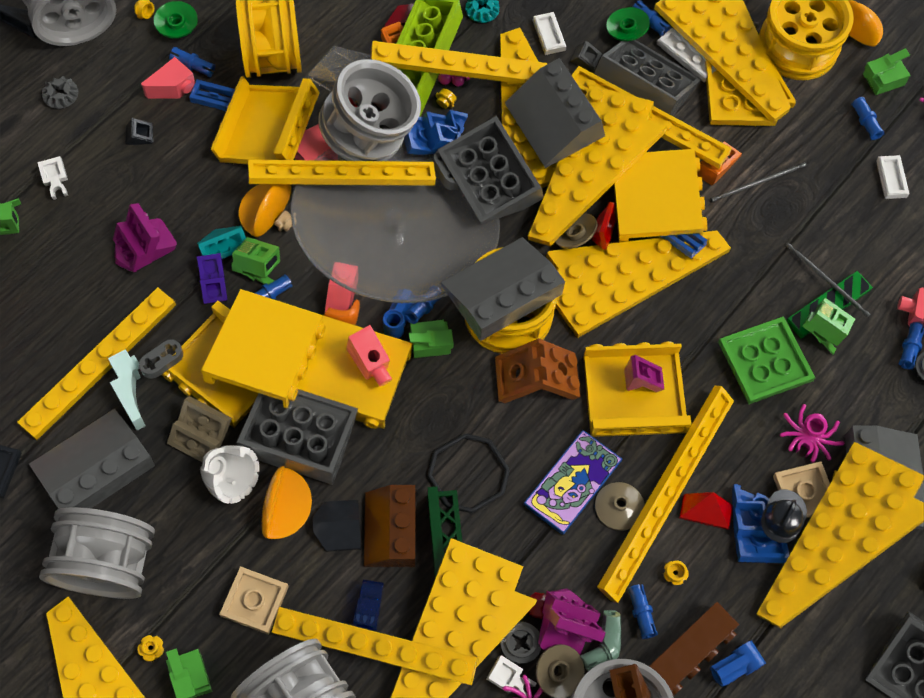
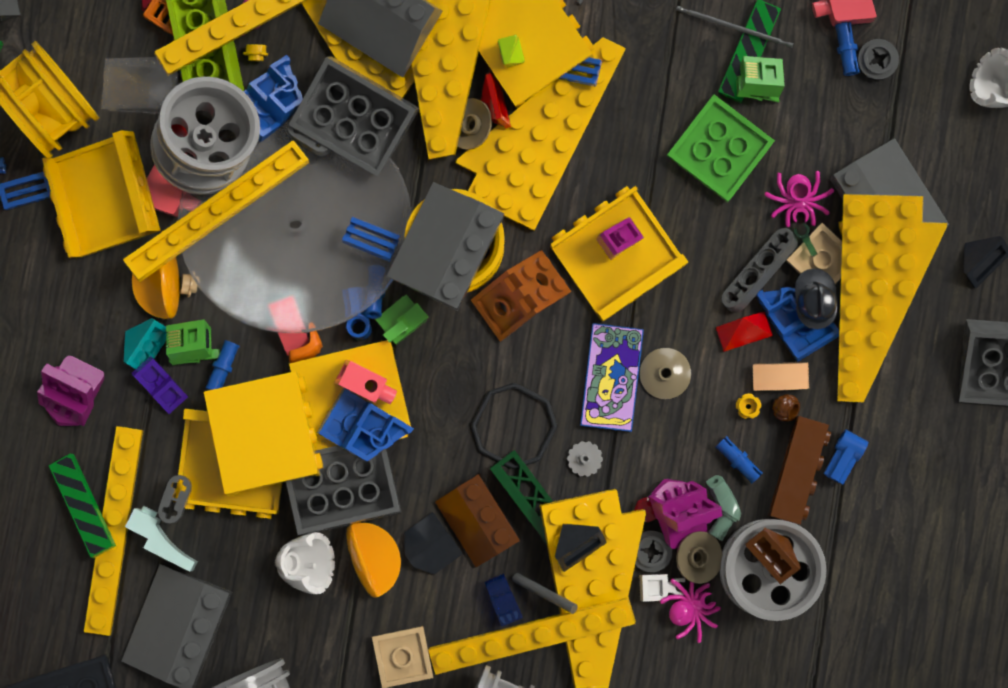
camera: 30 degrees left, 20 degrees up
dark tan slope [167,396,232,462] -> none
yellow plate [597,386,734,603] -> none
none -> green tile [49,454,116,558]
none -> blue slope [317,388,414,461]
none -> blue tile [342,217,400,262]
none -> lime slope [498,35,525,67]
none -> dark grey bar [512,573,578,614]
none -> black slope [555,524,607,572]
none -> light grey piece [567,441,603,477]
none -> dark grey beam [722,228,798,313]
none -> light nougat slope [753,362,809,391]
none -> reddish brown piece [772,394,800,422]
none -> clear green hand [793,223,818,257]

